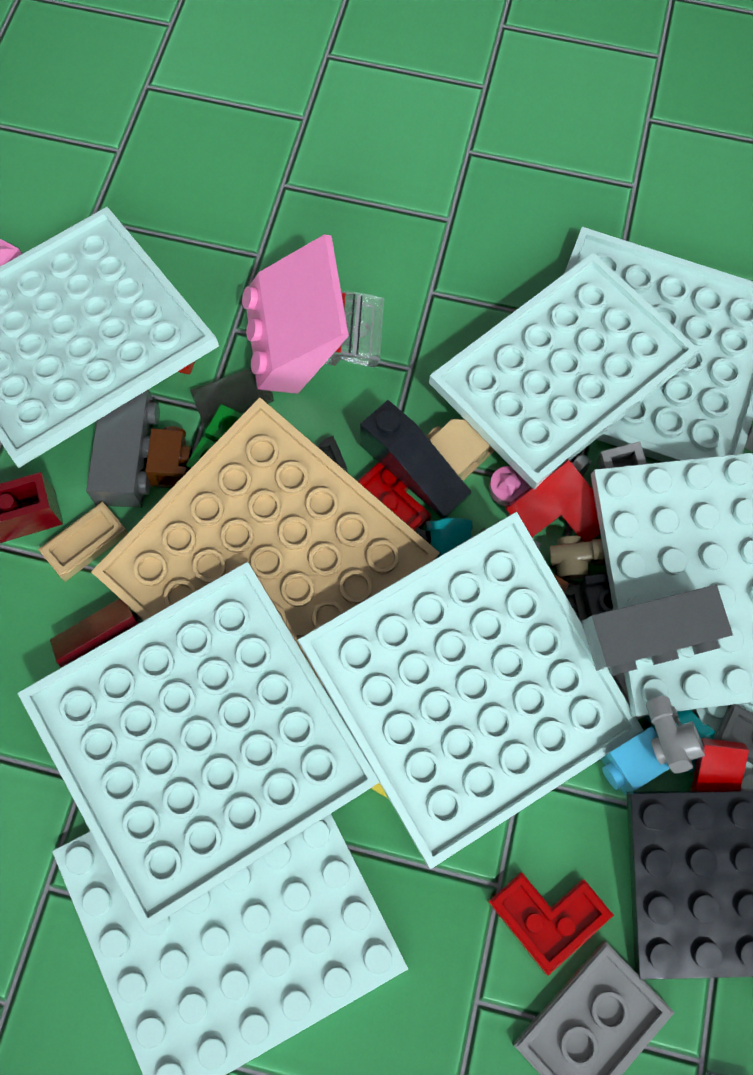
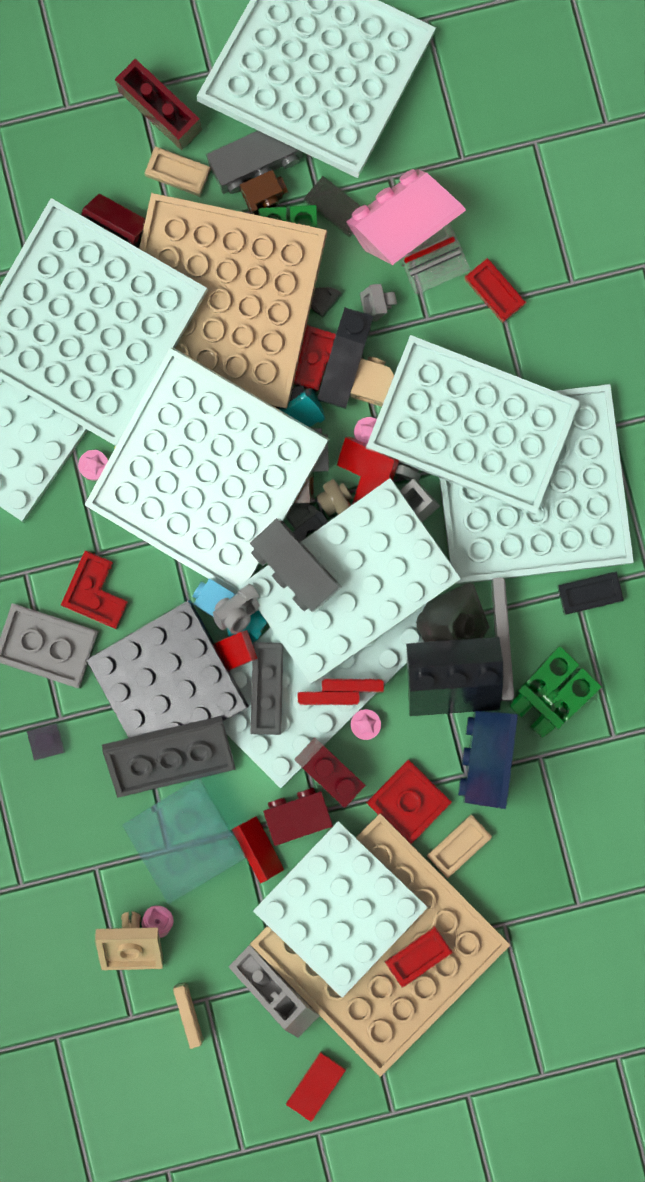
camera: 70 degrees right, 15 degrees up
none -> bright pink tile [78,450,108,481]
none -> light grey tile [360,284,397,321]
none -> red tile [464,258,526,323]

